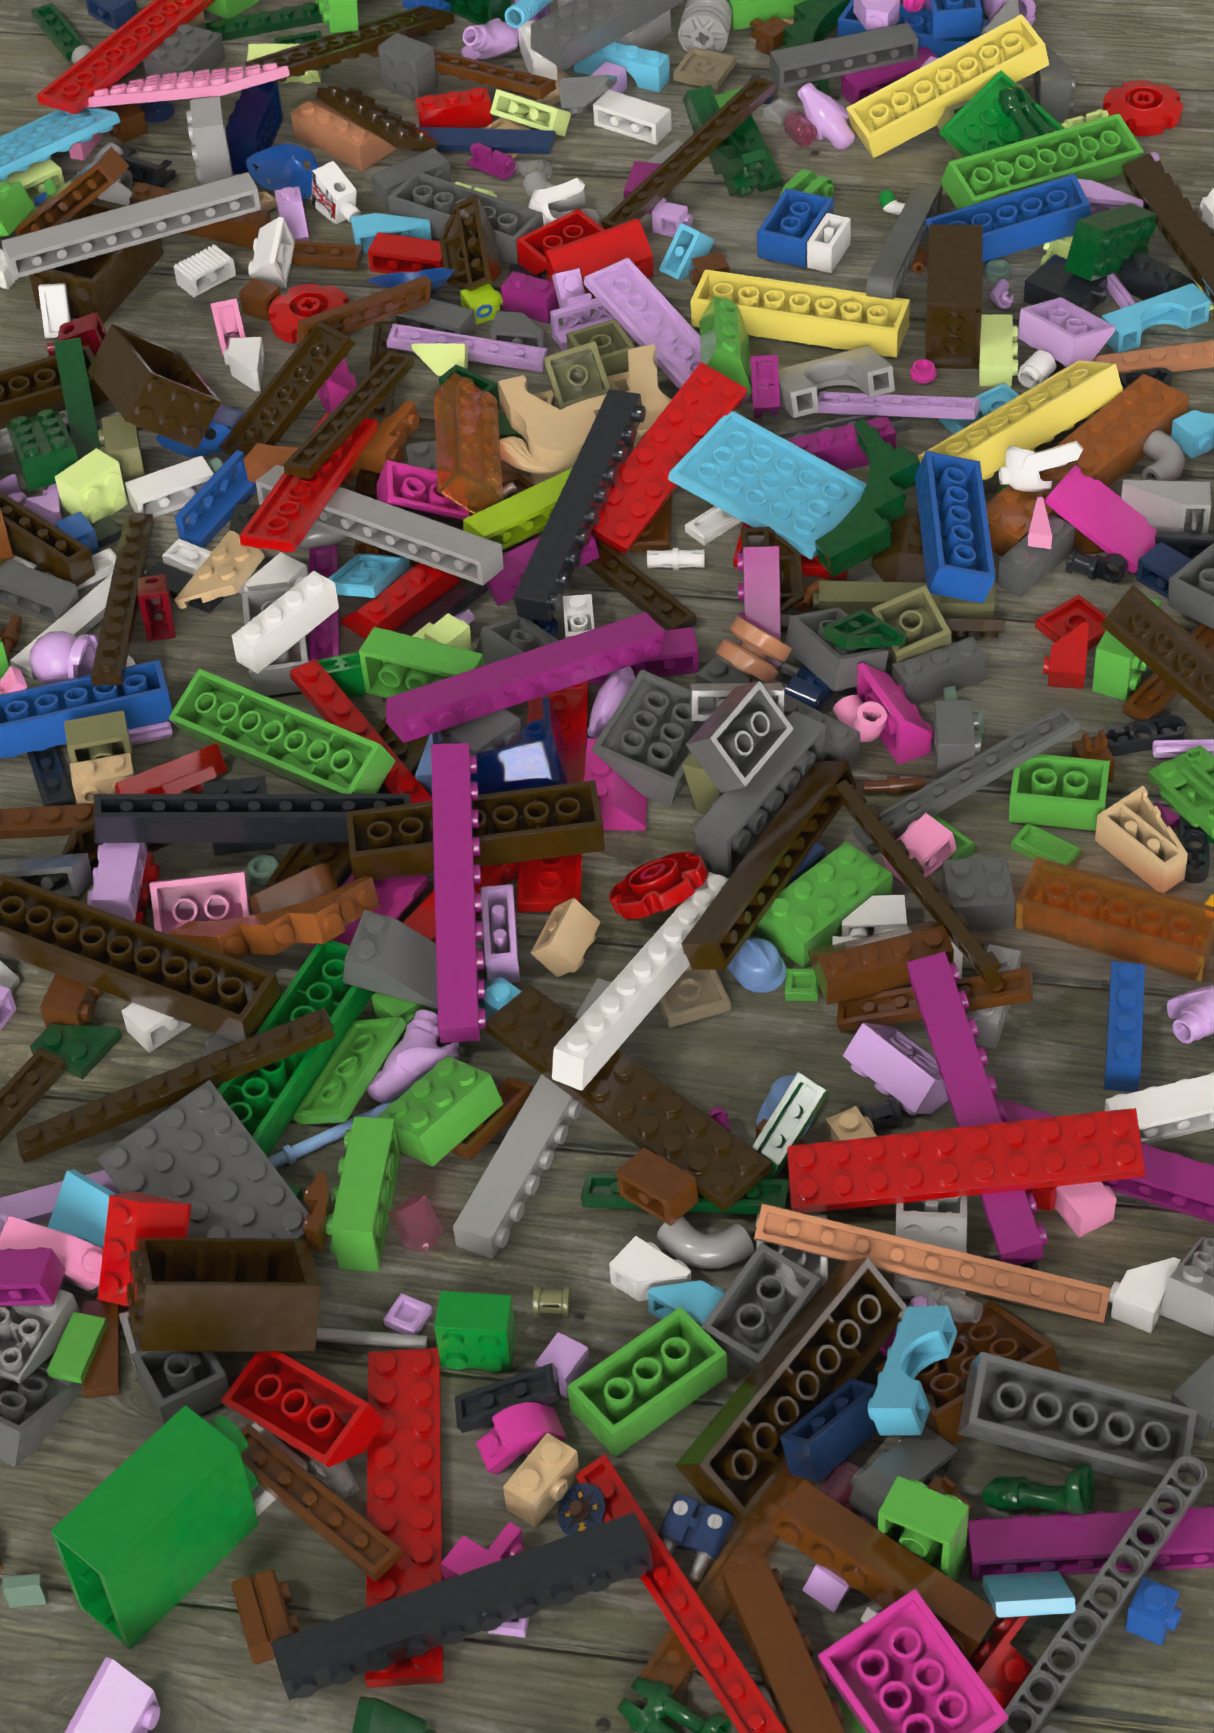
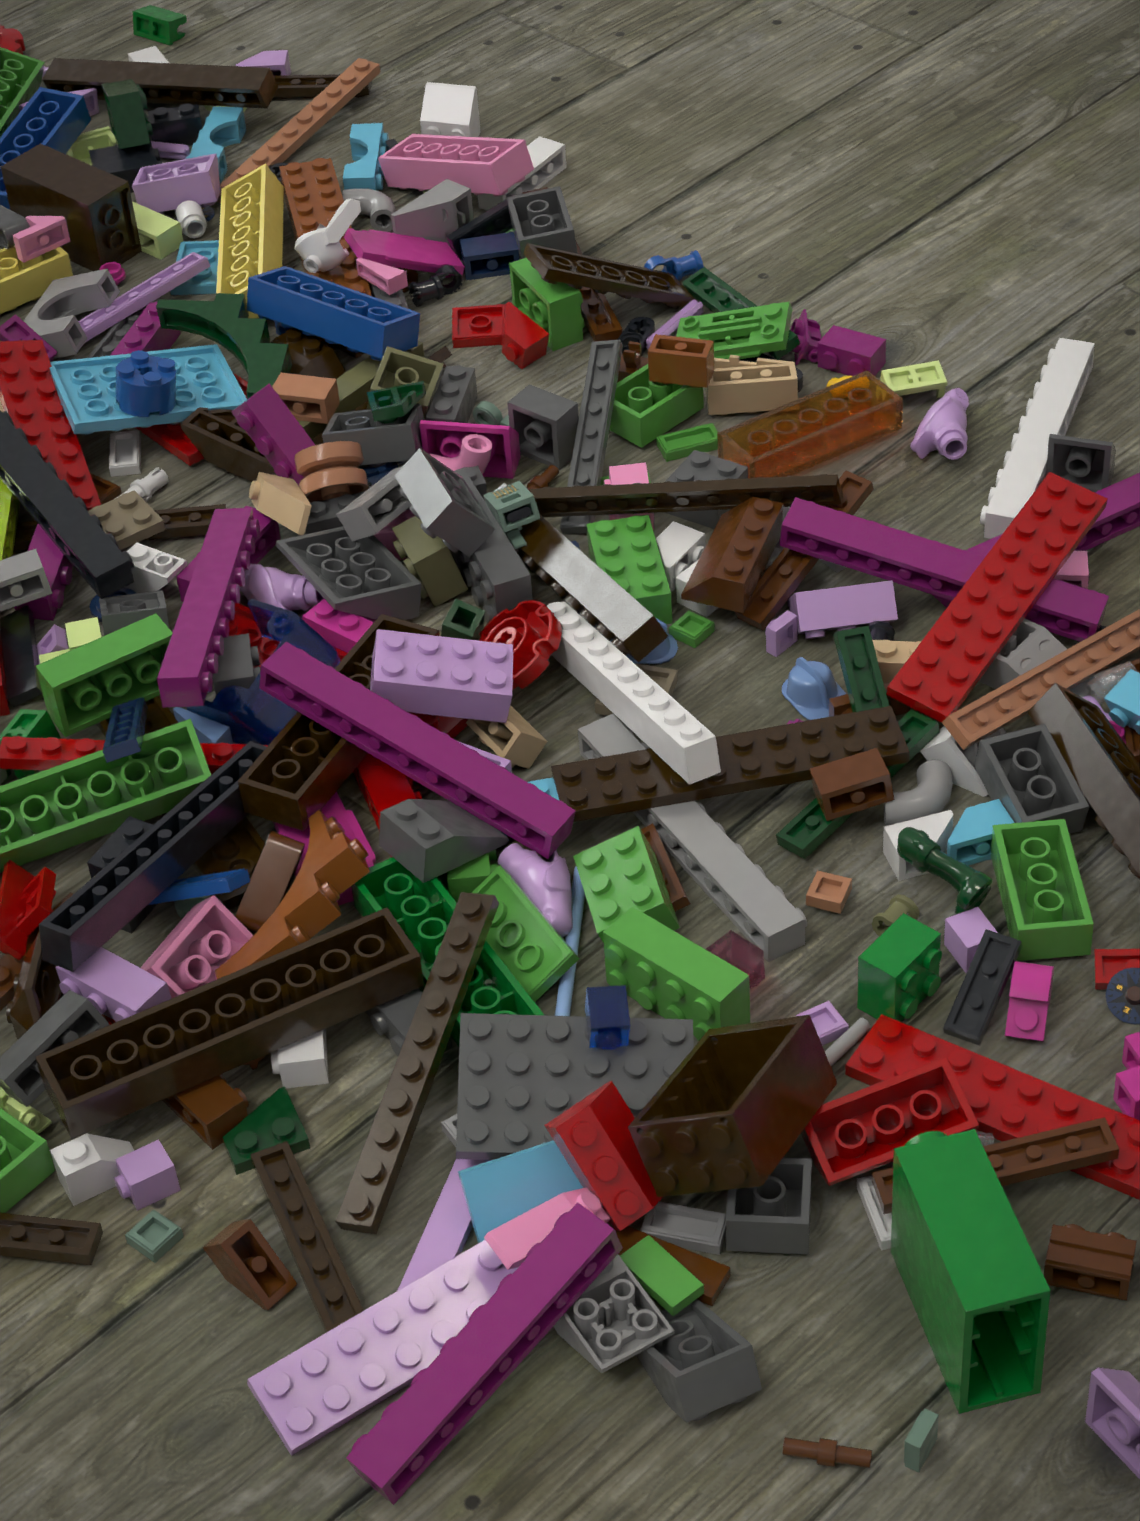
camera: 55 degrees left, 5 degrees down
reddish brown slope [303,1171,333,1252] -> none
tan brick [503,1433,579,1528] -> none
blue brick [1104,961,1145,1092] -> none
none -> bright pink slope [13,216,70,263]
none -> dark tan plate [88,490,165,550]
none -> dark blue tile [103,697,148,763]
none -> blue brick [116,350,176,417]
none -> blue tile [148,868,250,905]
none -> tan slope [249,472,312,535]
none -> nougat brick [272,373,340,424]
none -> lavender brick [370,629,513,723]
none -> dark green brick [441,599,485,641]
none -> sand green piece [483,481,541,549]
none -> clear blue brick [585,985,631,1050]
none -> dark orange brick [648,334,715,388]
none -> lavender plate [765,610,798,657]
none -> nougat plate [806,870,852,914]
none -> dark green piece [897,827,992,915]

